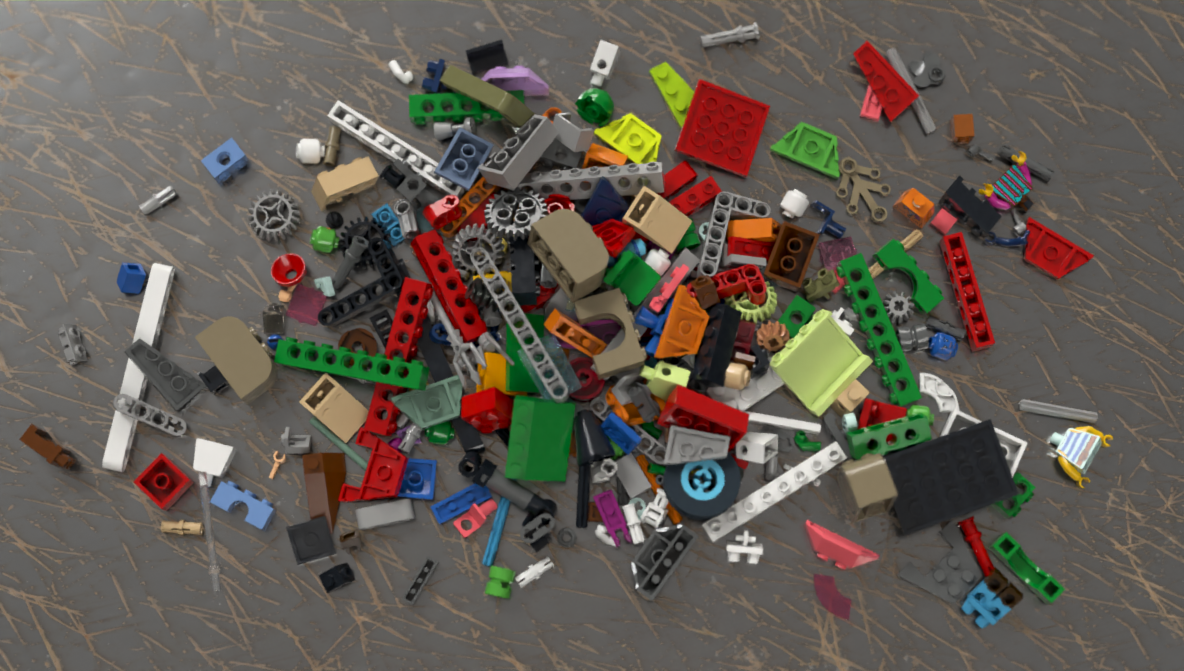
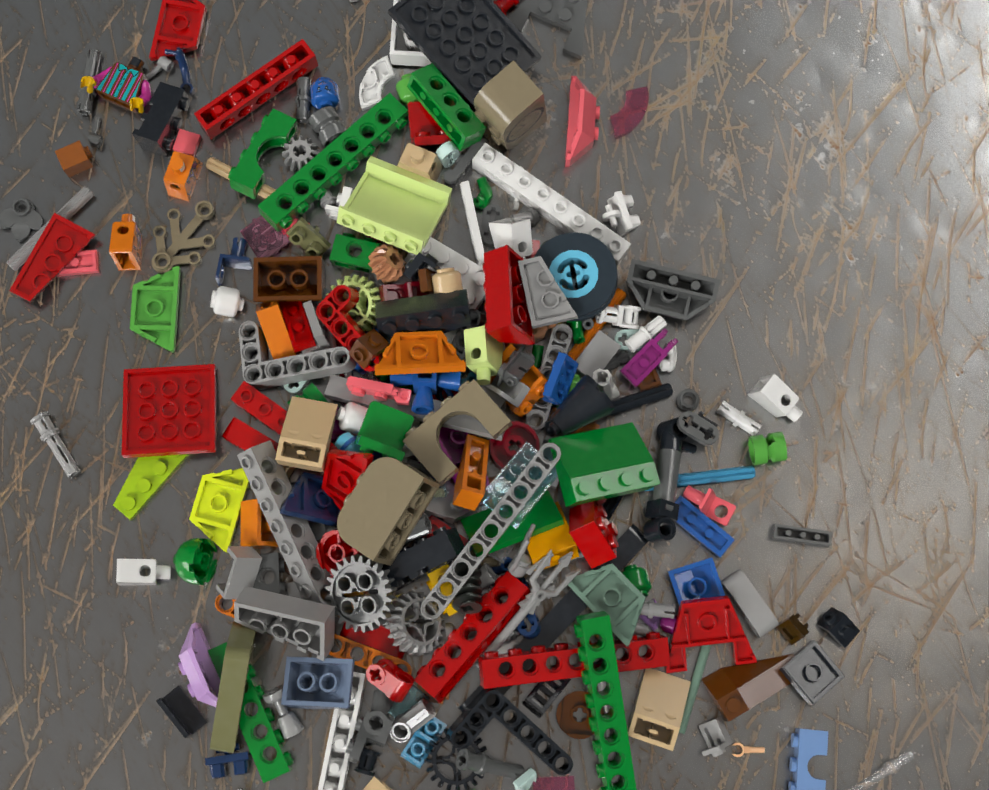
camera: 115 degrees left, 0 degrees up
none -> orange torso [109,214,142,270]
none -> white torso [747,374,803,422]

